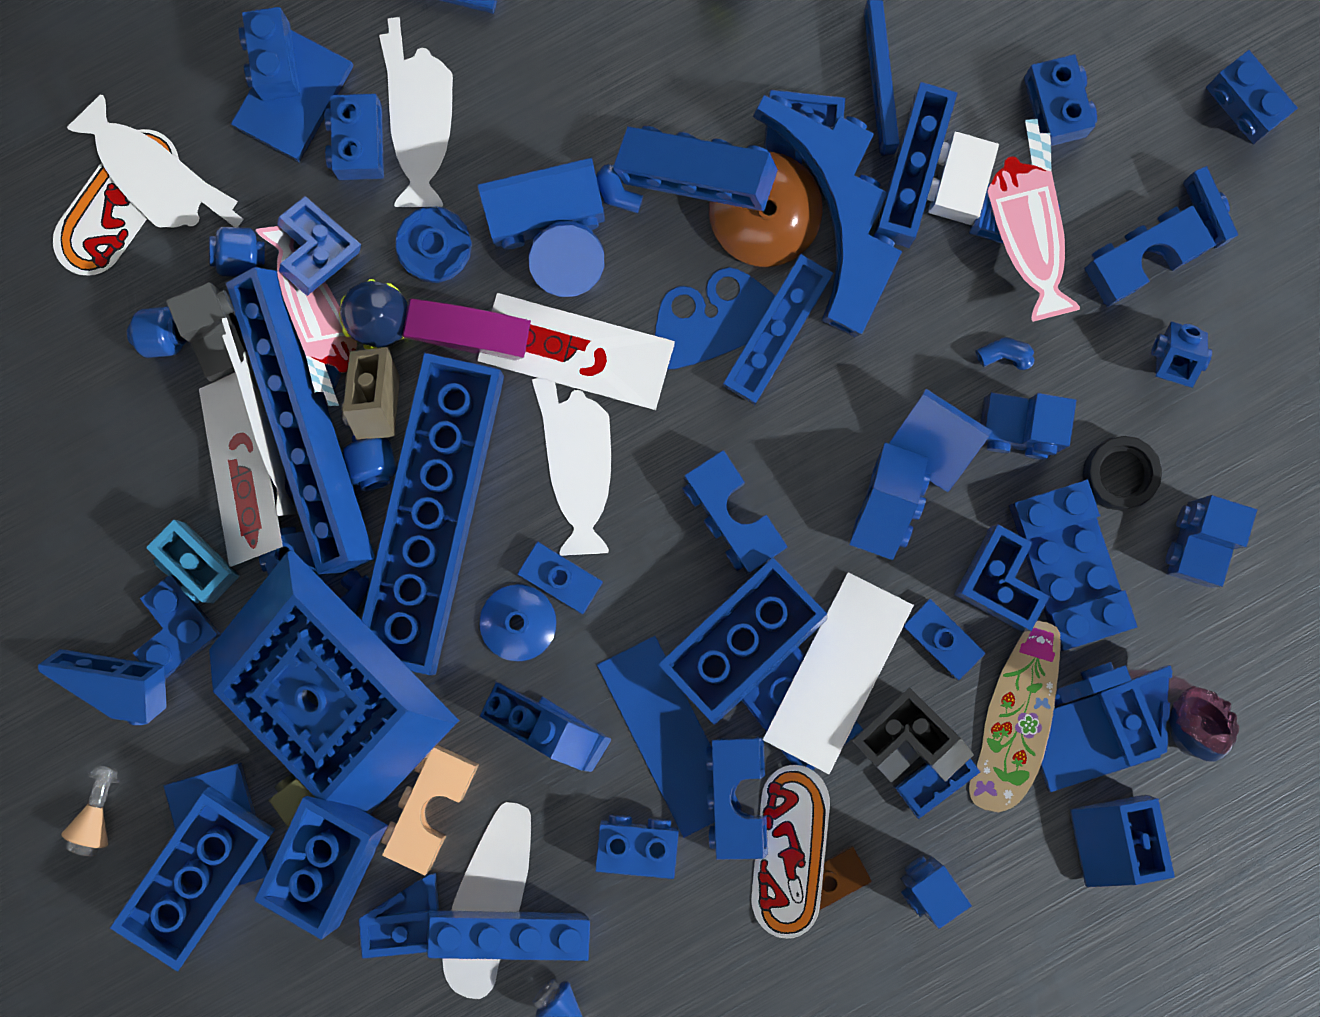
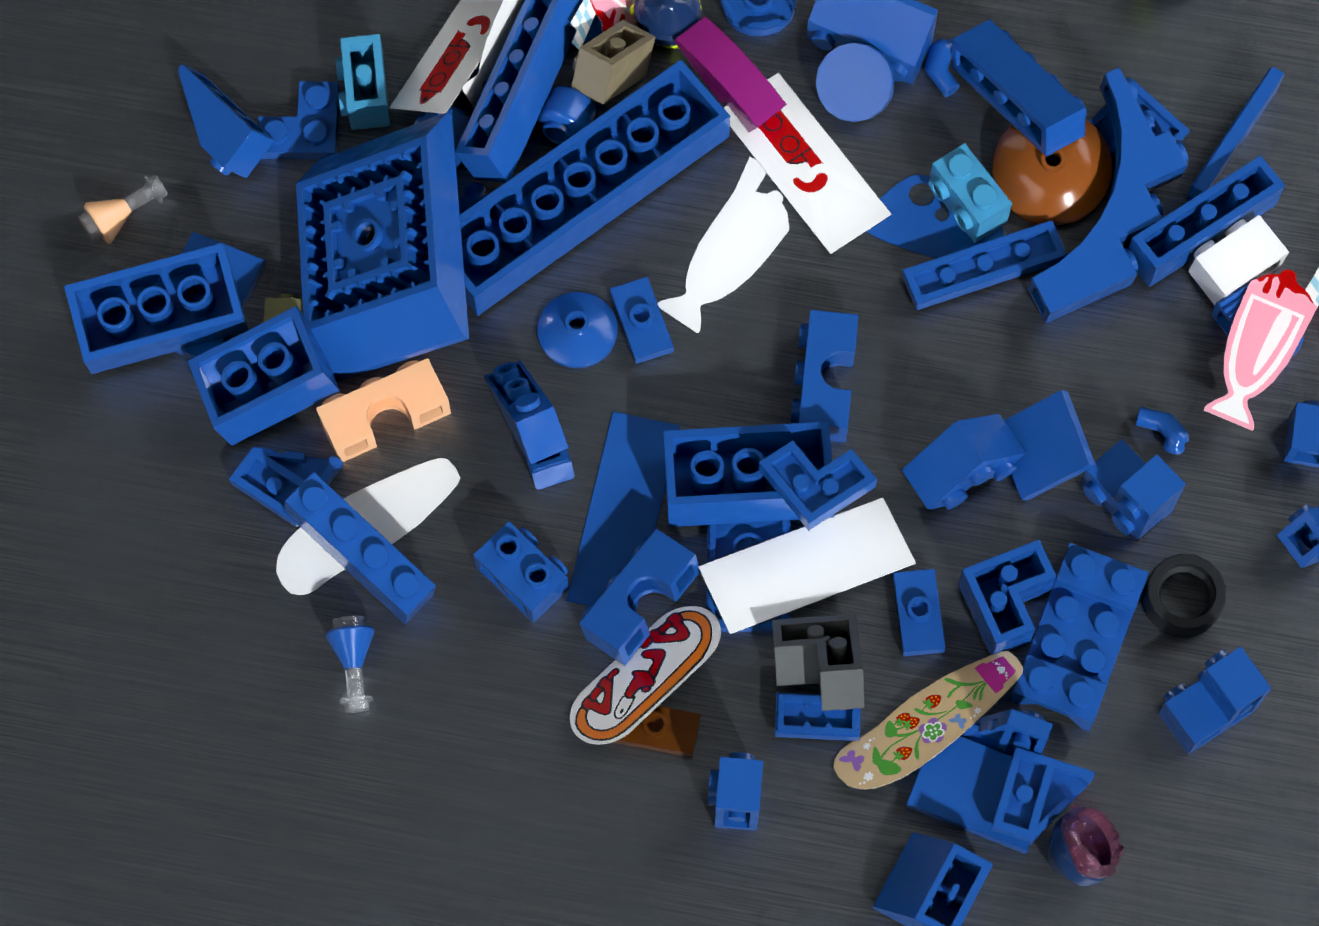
camera: 40 degrees right, 15 degrees down
none -> blue plate [759,440,877,530]
none -> dark azure brick [928,143,1012,243]

